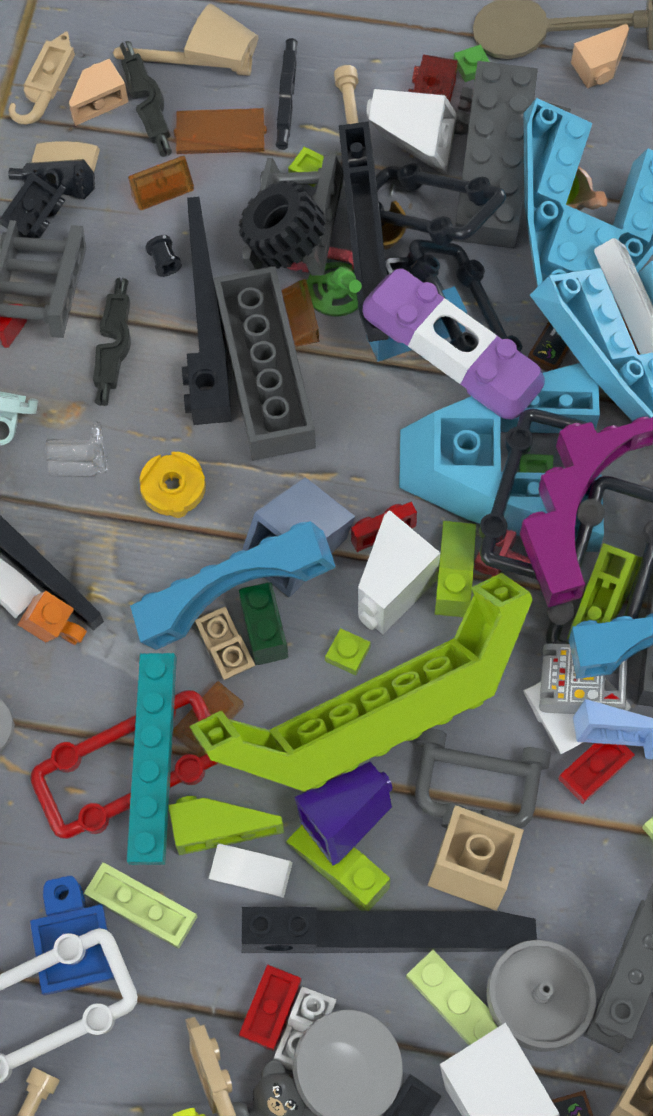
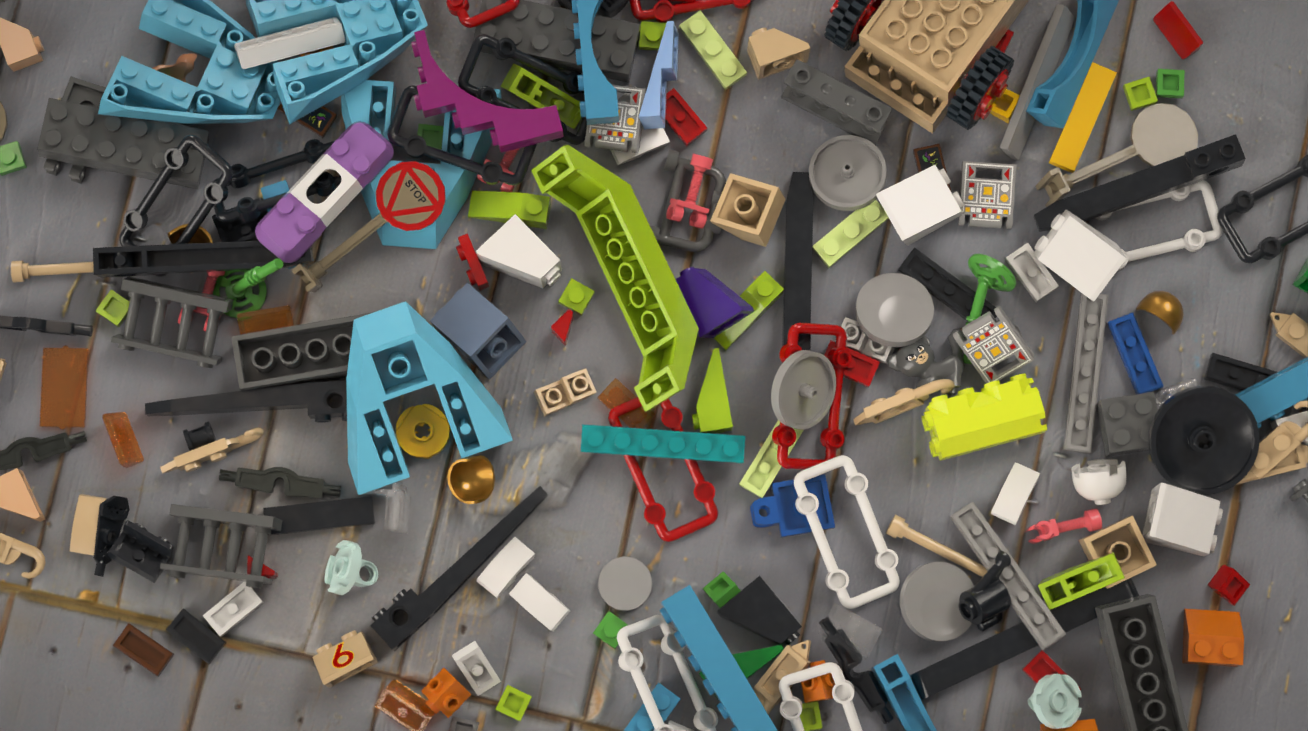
camera: 90 degrees left, 15 degrees up
orange brick [17,590,87,645] -> none
dark azure arch [130,521,336,650] -> none
white slope [209,844,293,898] -> none
black tyre [239,181,326,269] -> none
dark green brick [239,582,288,665] -> none
white slope [367,89,457,174] -> none
clear red brick [408,54,458,103] -> none
none -> tan plate [160,427,264,474]
none -> black tile [263,496,375,536]
none -> piece [291,161,446,293]
none -> medium azure piece [346,301,513,495]
none -> pearl gold helmet [447,455,495,504]
none -> red slope [551,309,574,346]
none -> coral bar [666,154,713,229]
none -> light grey piece [771,350,836,430]
none -> red bar [772,322,852,470]

